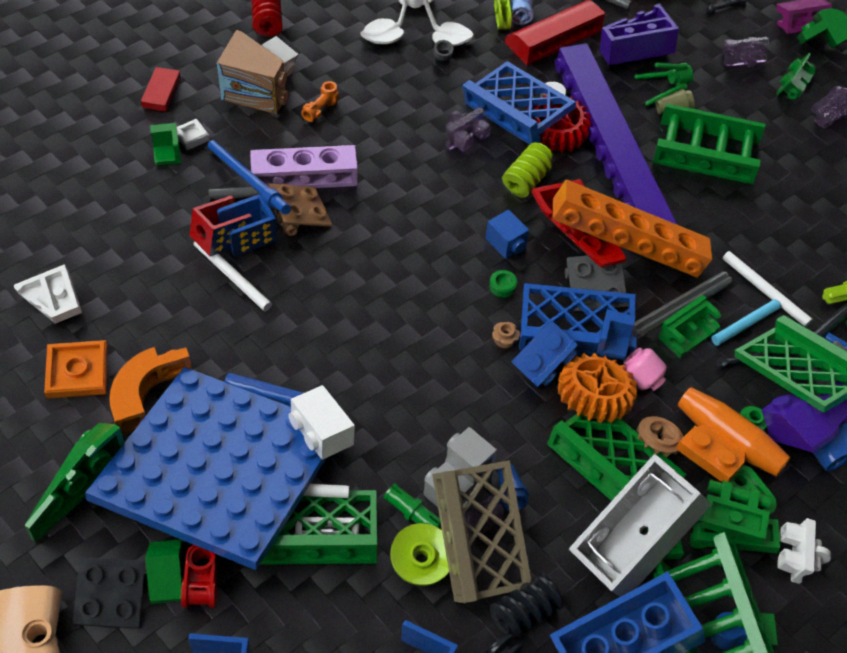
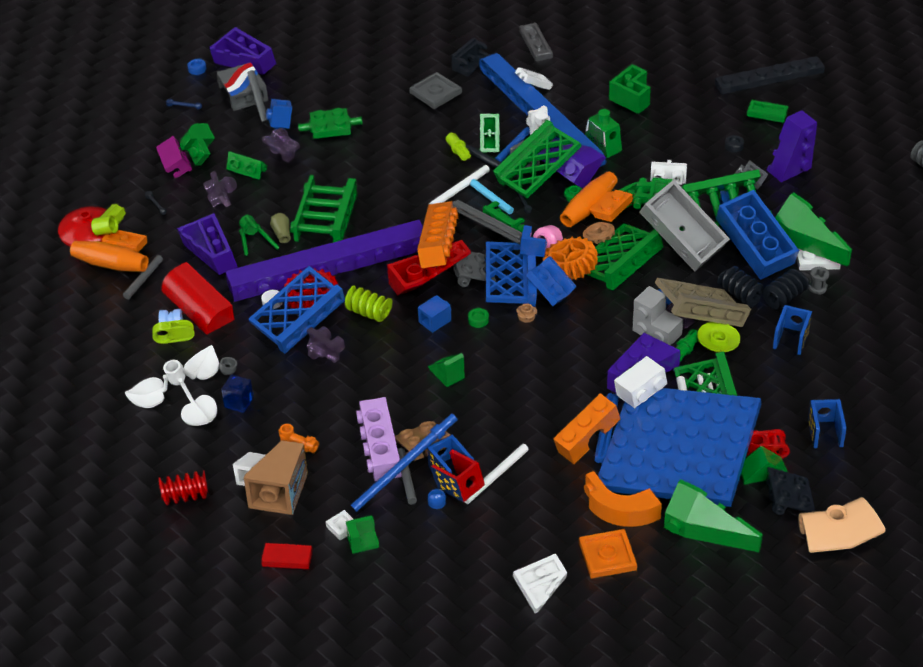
camera: 90 degrees left, 10 degrees down
none -> clear blue brick [221,375,253,413]
none -> green slope [428,353,465,387]
none -> orange arch [553,393,620,464]
none -> dark purple wedge [607,333,681,393]

